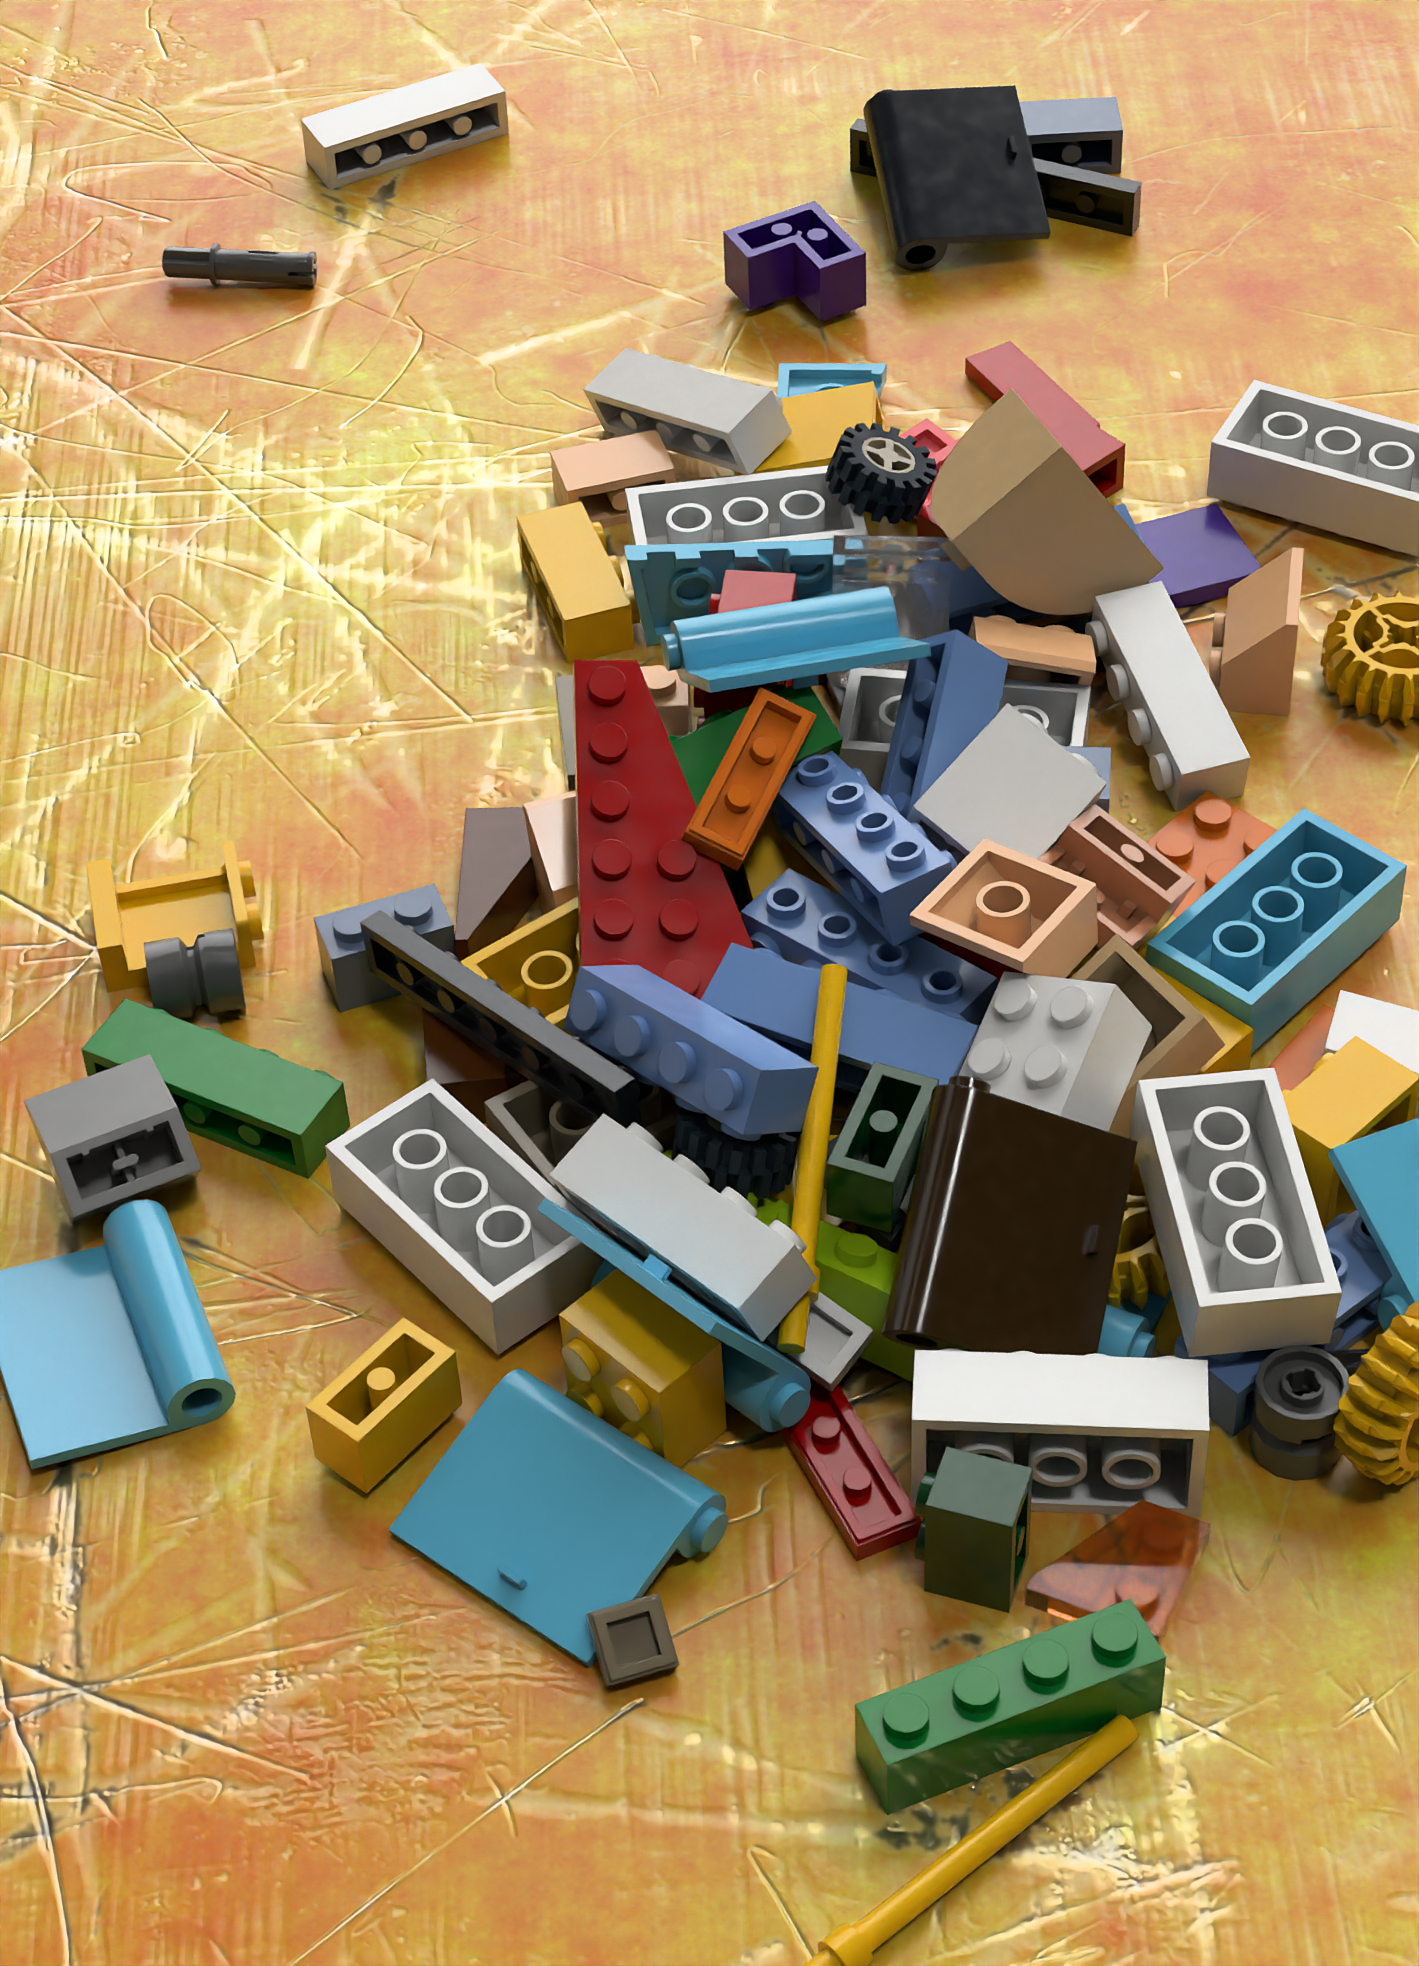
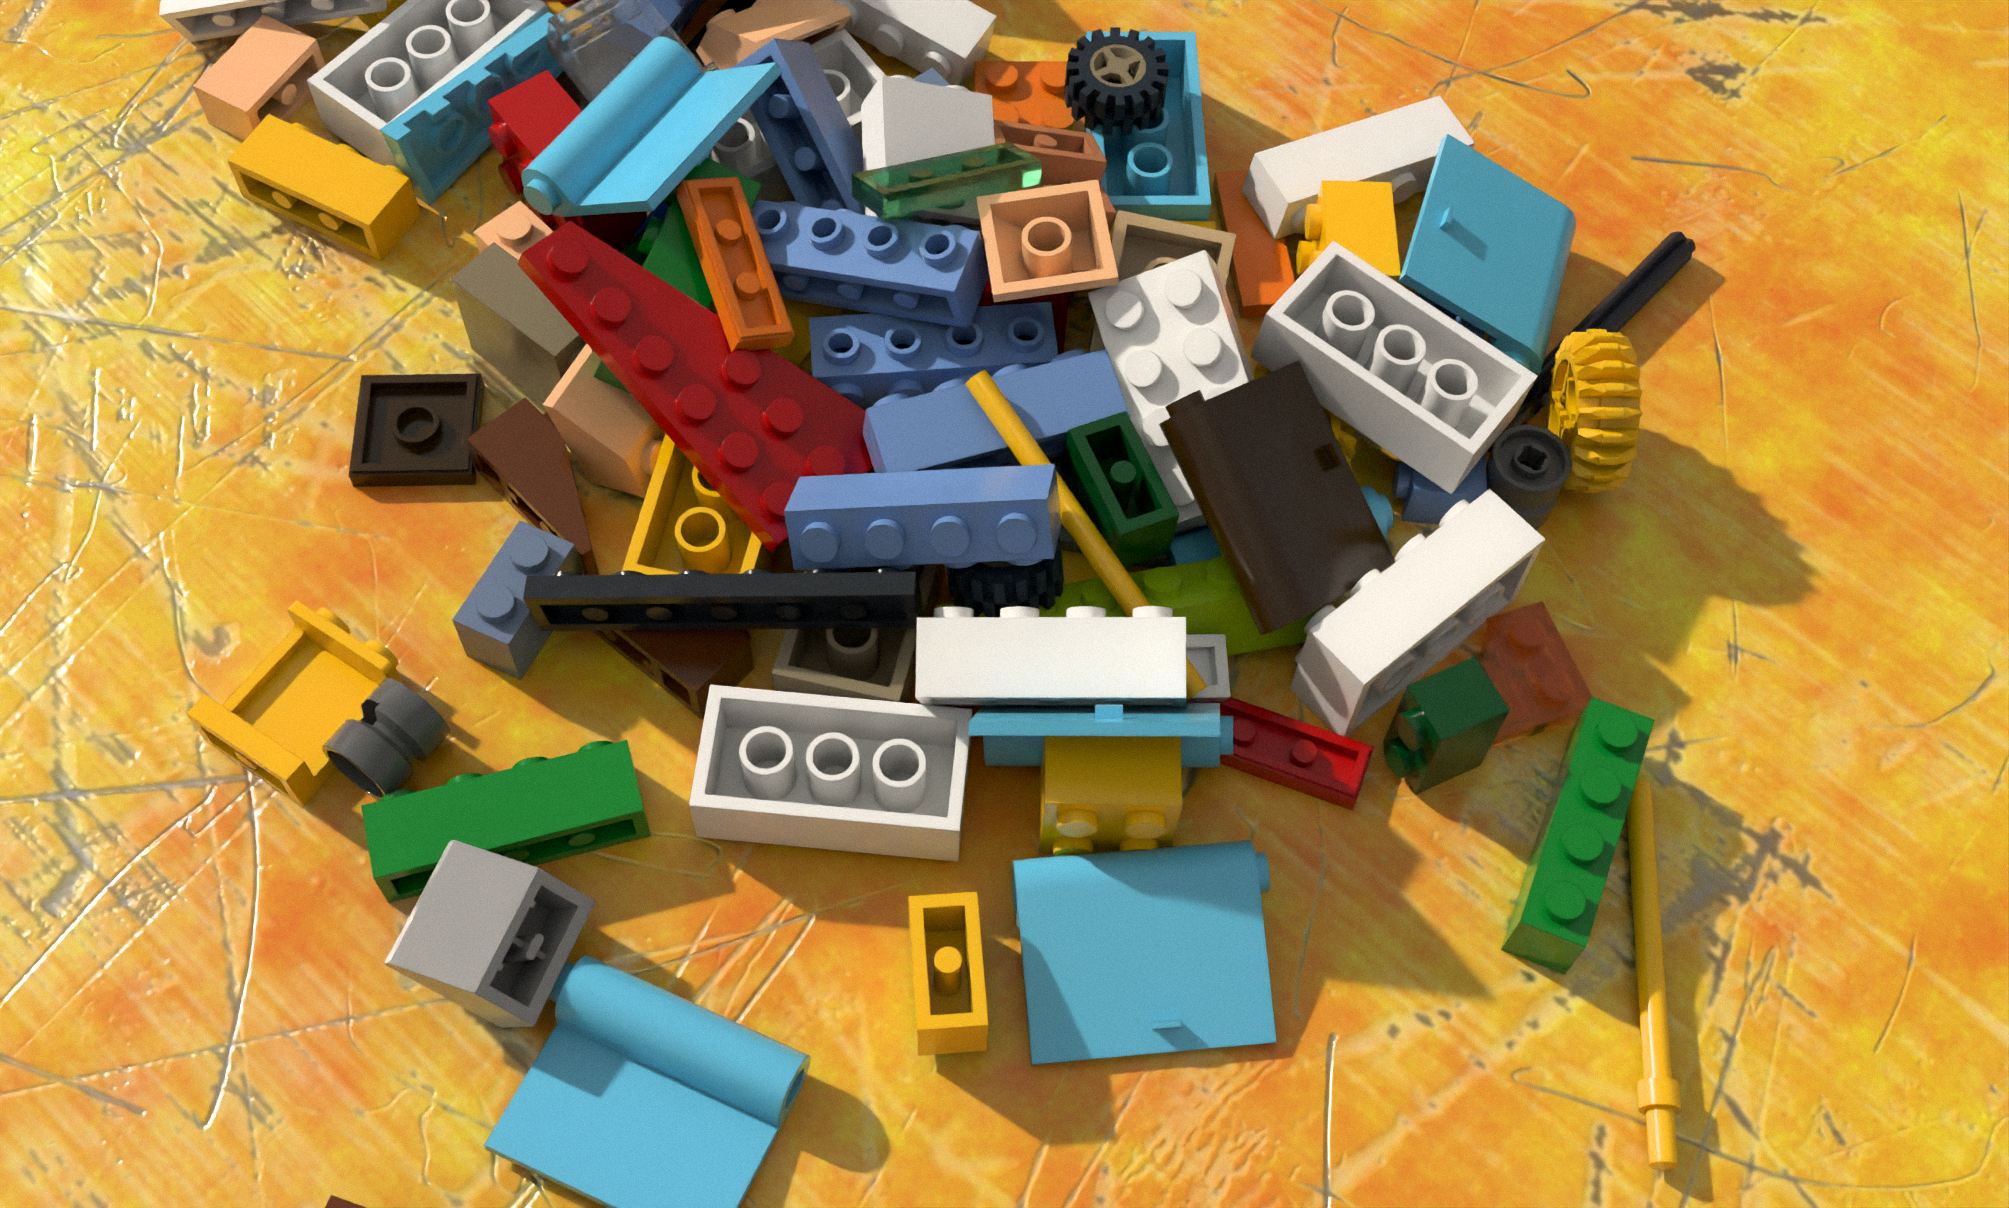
camera: 50 degrees left, 15 degrees up
dark tan tile [585,1593,679,1688] -> none
none -> dark brown tile [349,374,484,487]
none -> clear green plate [852,142,1042,221]
none -> black wheel [1064,27,1169,136]

